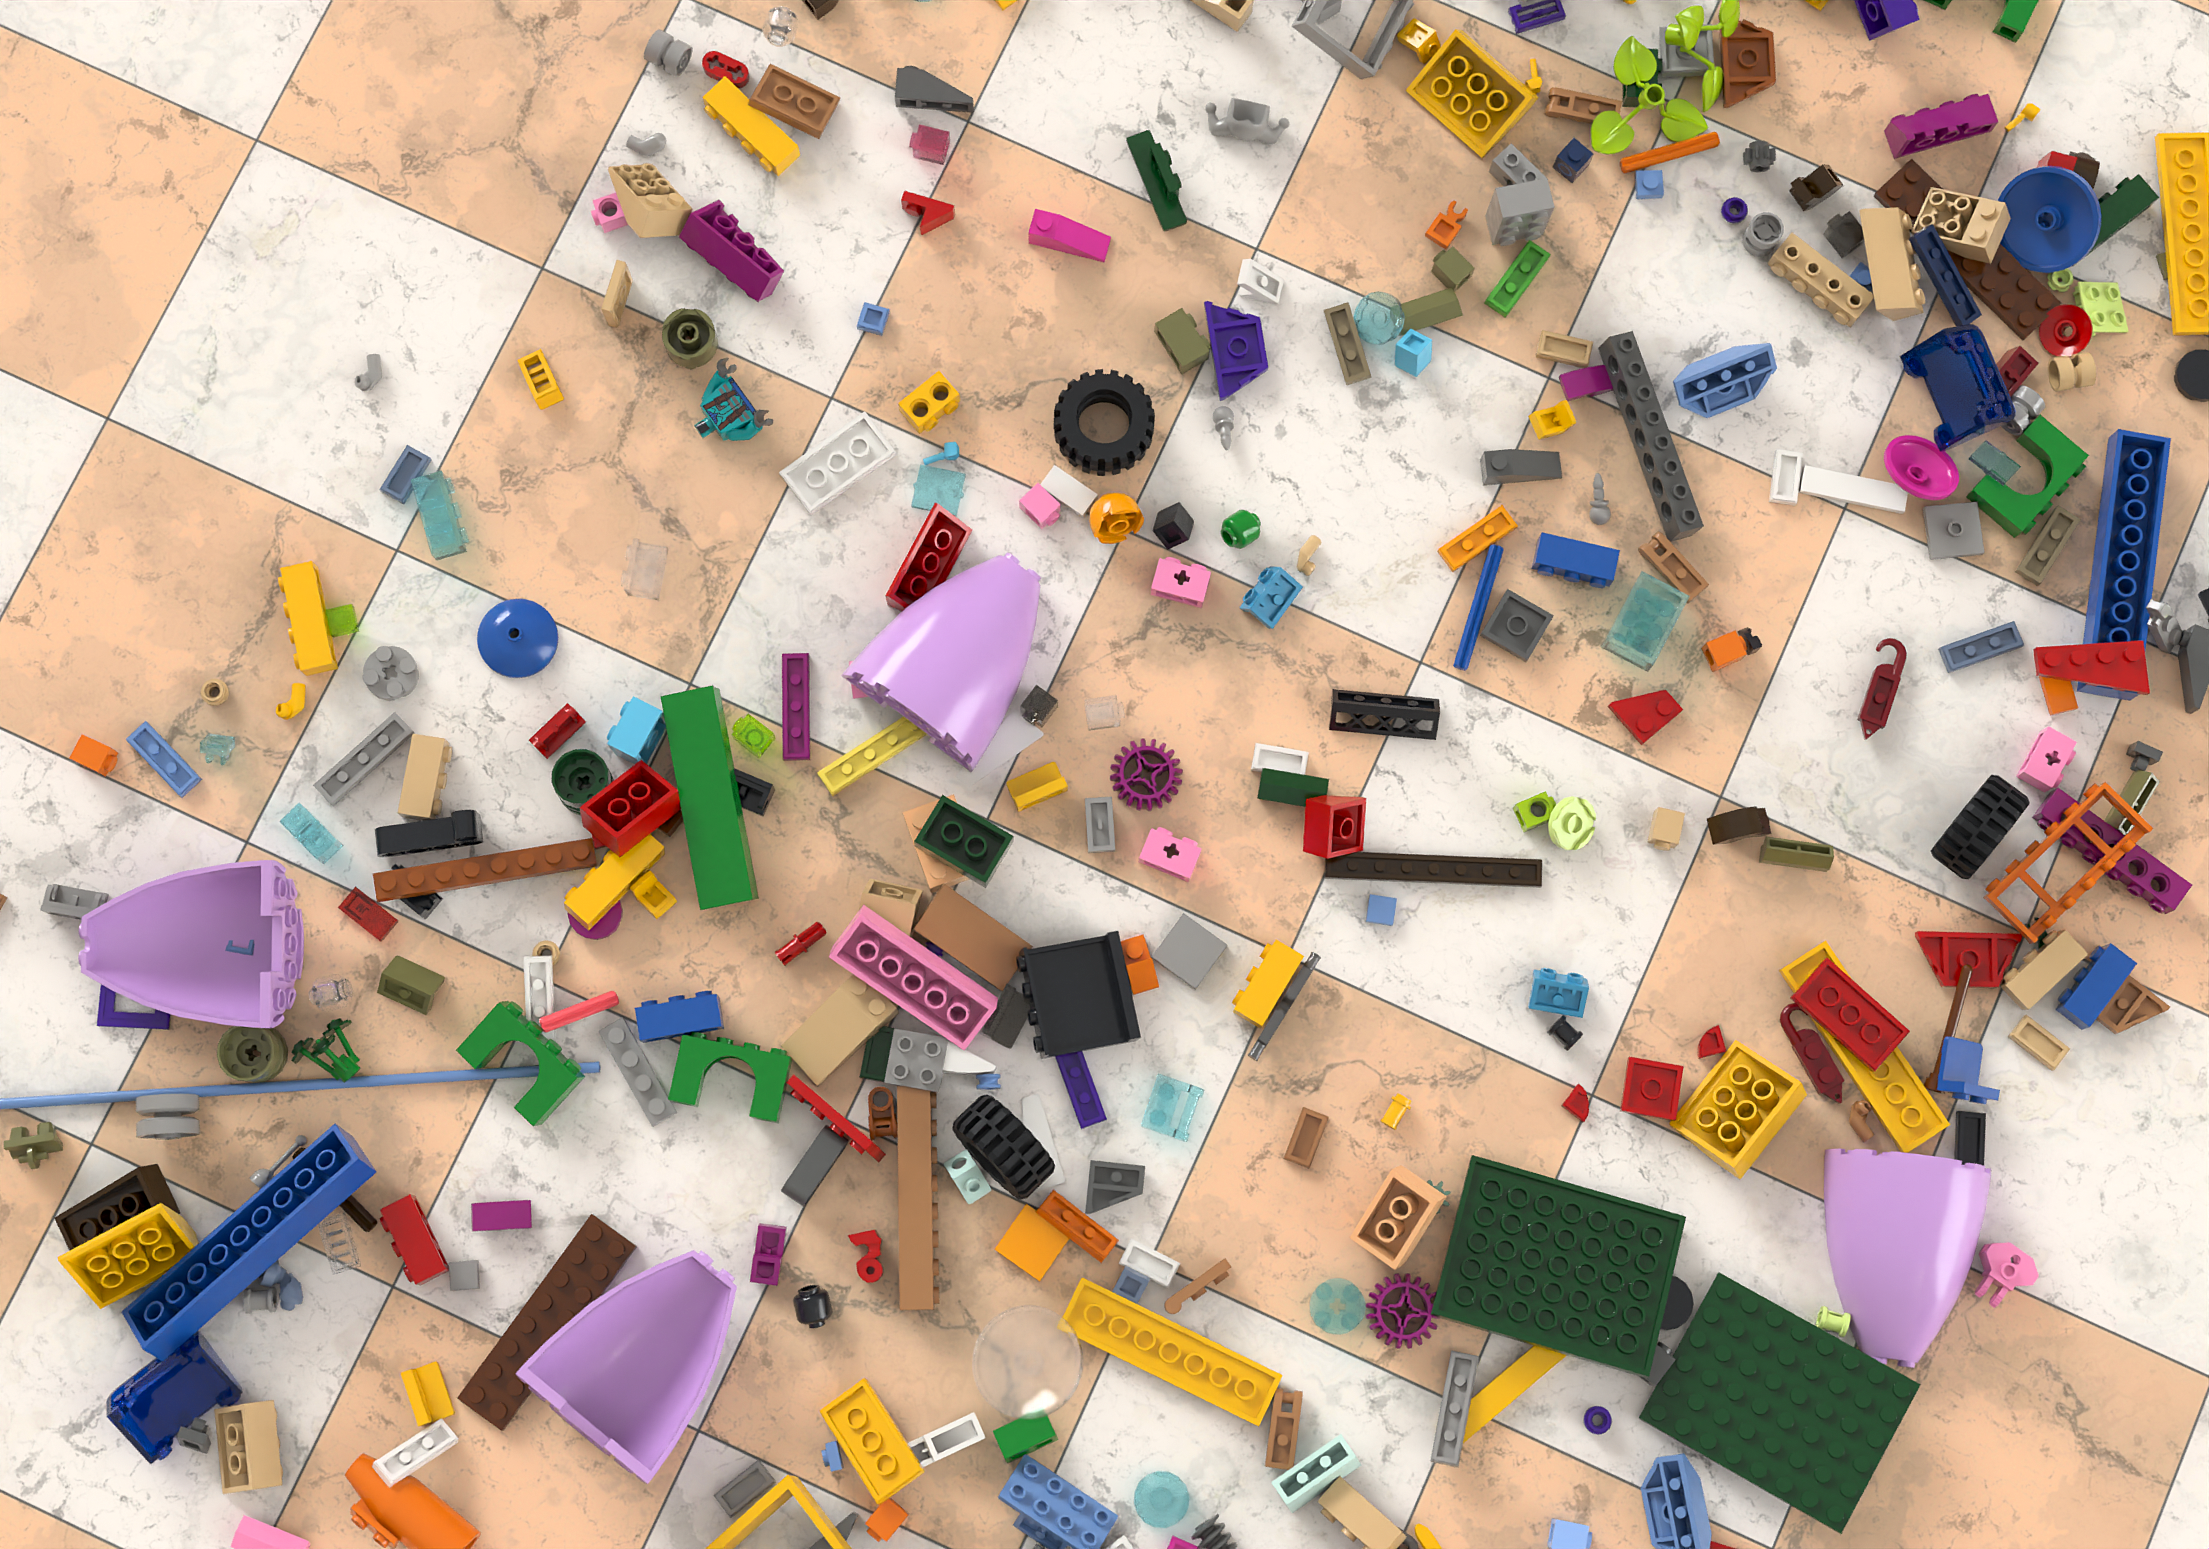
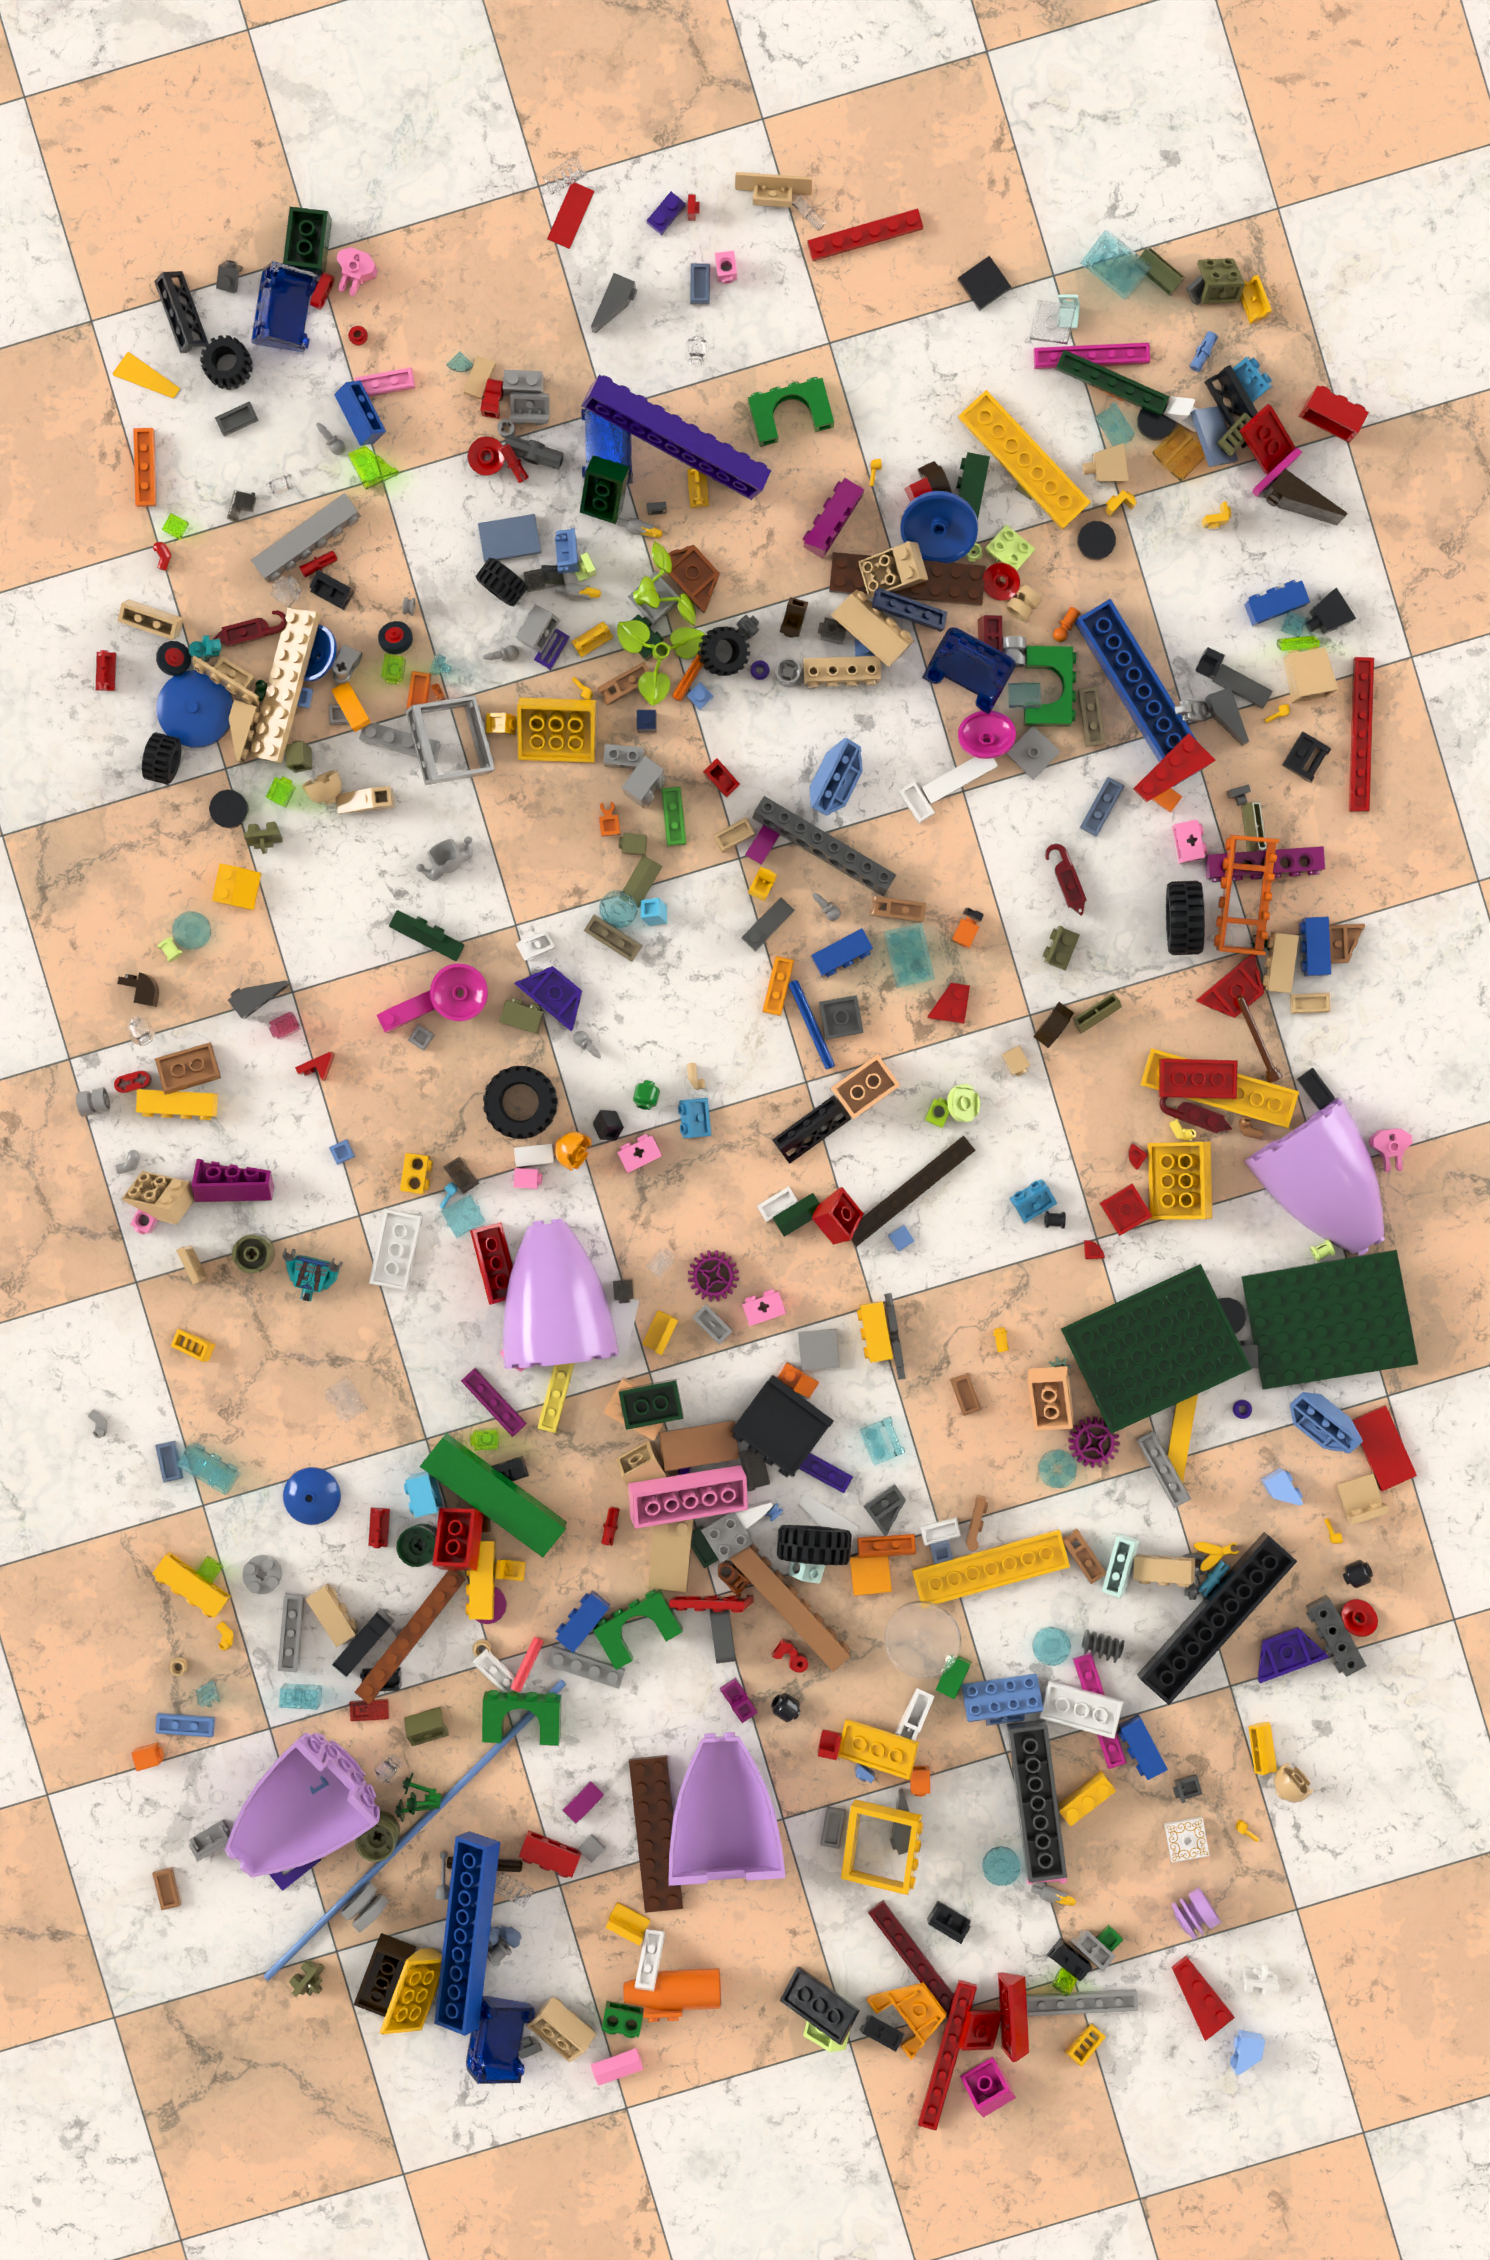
camera: 35 degrees left, 10 degrees up
bracket [1937,1036,2000,1105] -> none
none -> light grey tile [408,1024,435,1051]
none -> dark pink dish [430,963,488,1021]
none -> clear smoke slope [443,1156,480,1194]
none -> yellow hinge [571,621,614,658]
none -> green brick [601,2001,644,2038]
none -> black tyre [698,626,750,676]
none -> red slope [703,758,740,797]
none -> red panel [817,1729,842,1760]
none -> light nougat brick [830,1054,900,1119]
none -> olive bracket [1042,926,1080,971]
none -> orange pin [1053,607,1081,642]
none -> light yellow arm [1169,1119,1196,1141]

